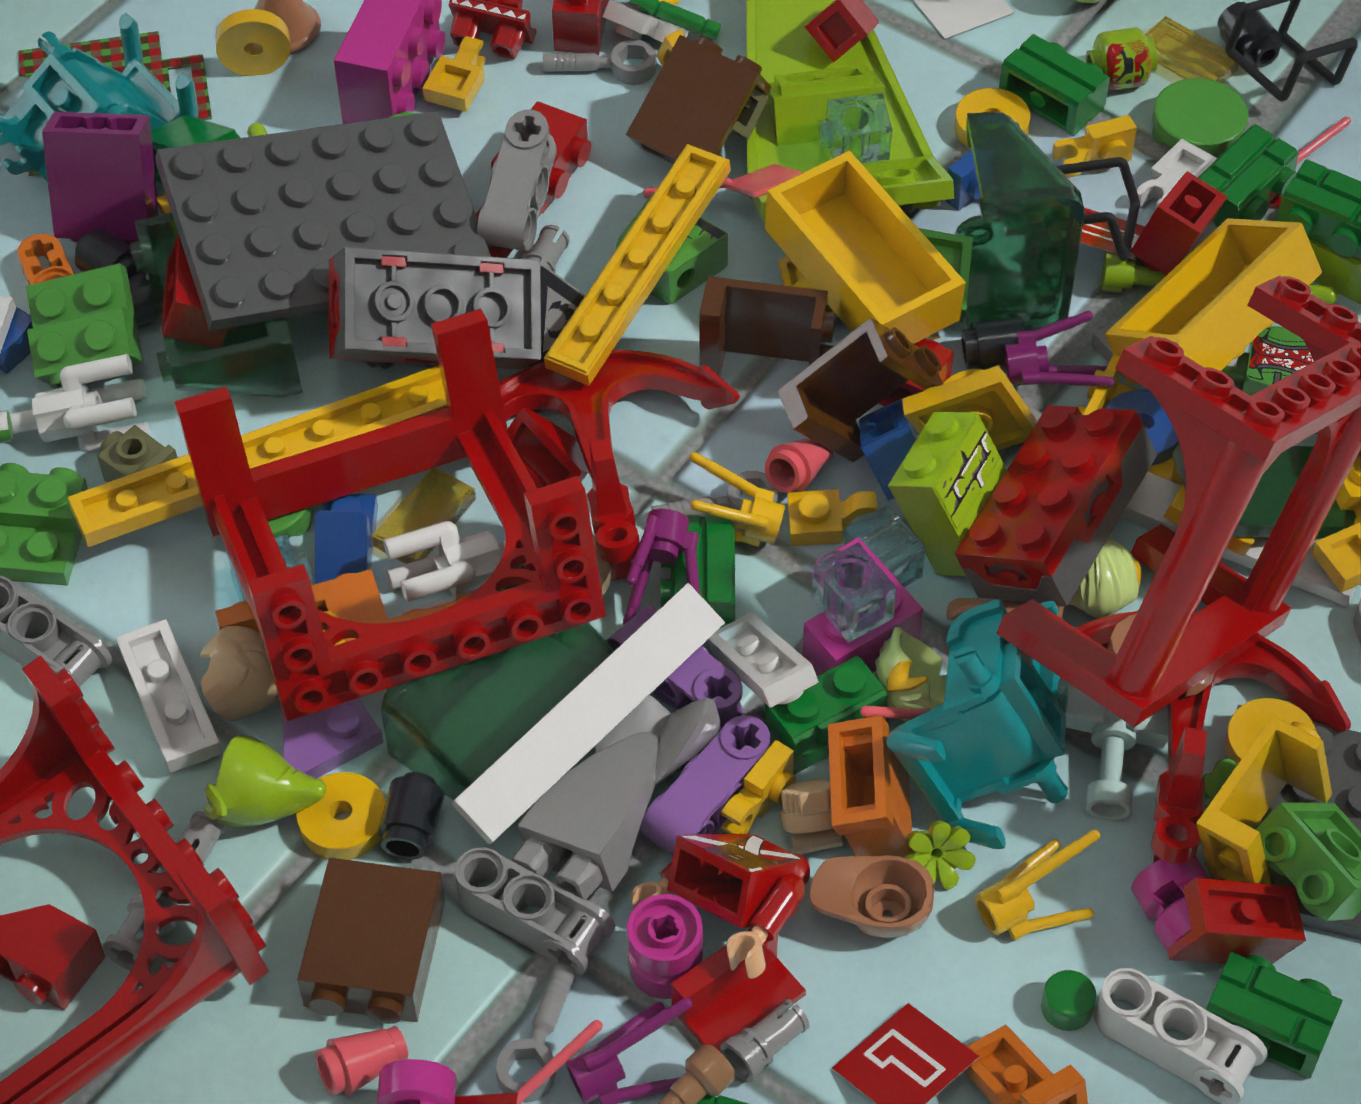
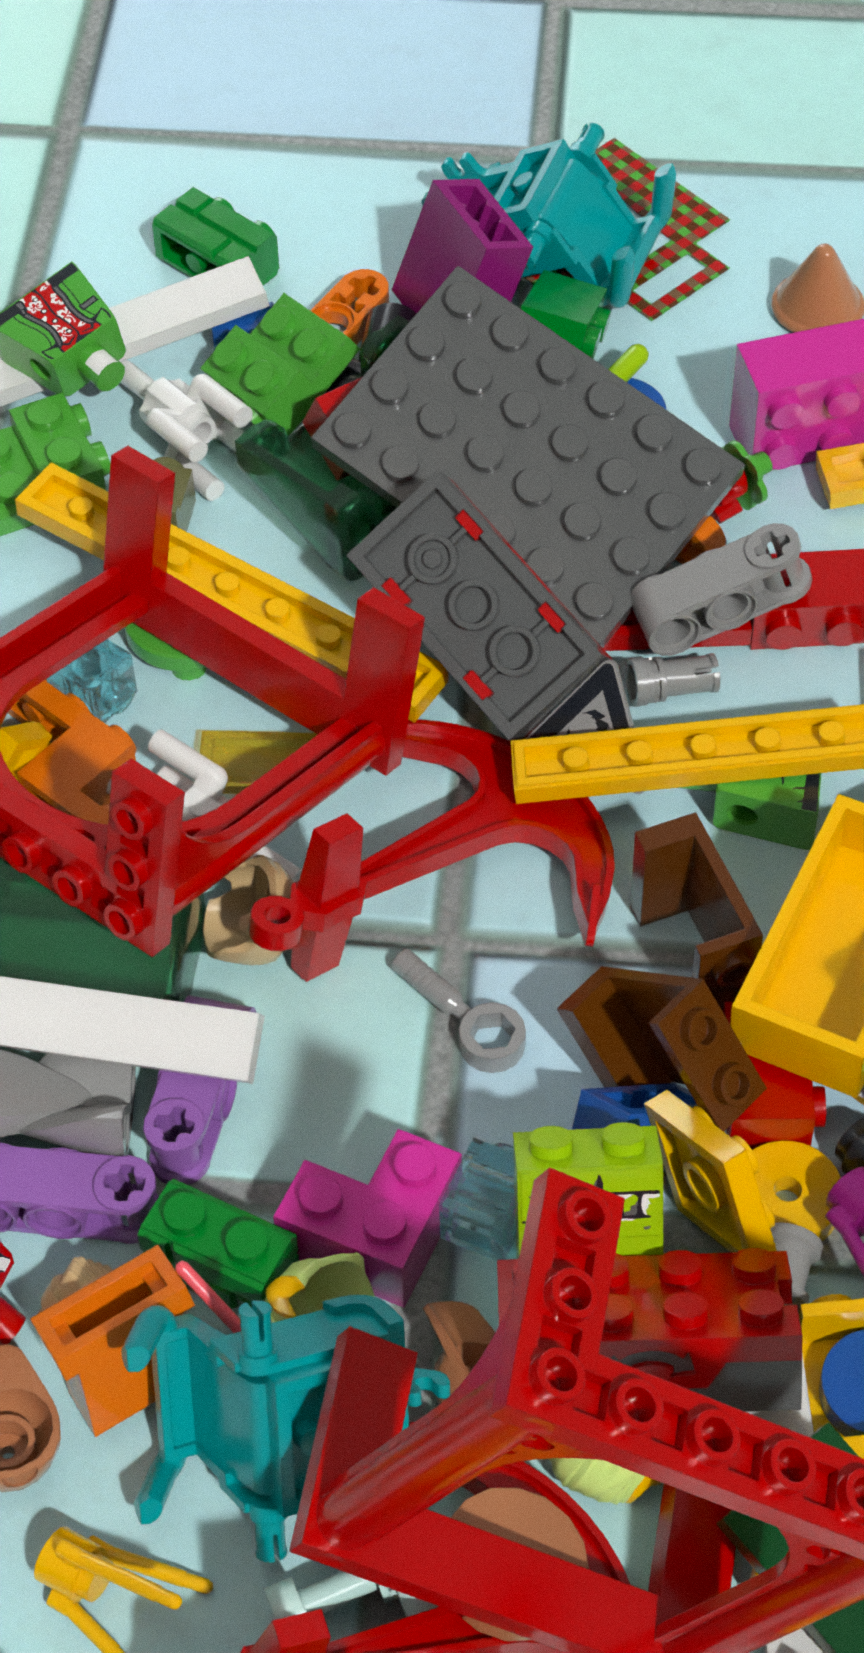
camera: 60 degrees right, 0 degrees up
yellow piece [215,9,290,76] -> none
blue slope [315,494,378,584] -> none
red slope [508,407,588,488] -> none
magenta plant [623,508,700,625] -> none
green brick [660,515,735,628] -> none
yellow plant [689,452,785,547] -> none
white plate [707,612,819,708] -> none
yellow plate [721,740,796,834] -> none
coral cone [765,438,834,493] -> none
yellow plate [787,489,878,546] -> none
clear light blue brick [811,542,896,643] -> none
lime plant [904,820,976,890] -> none

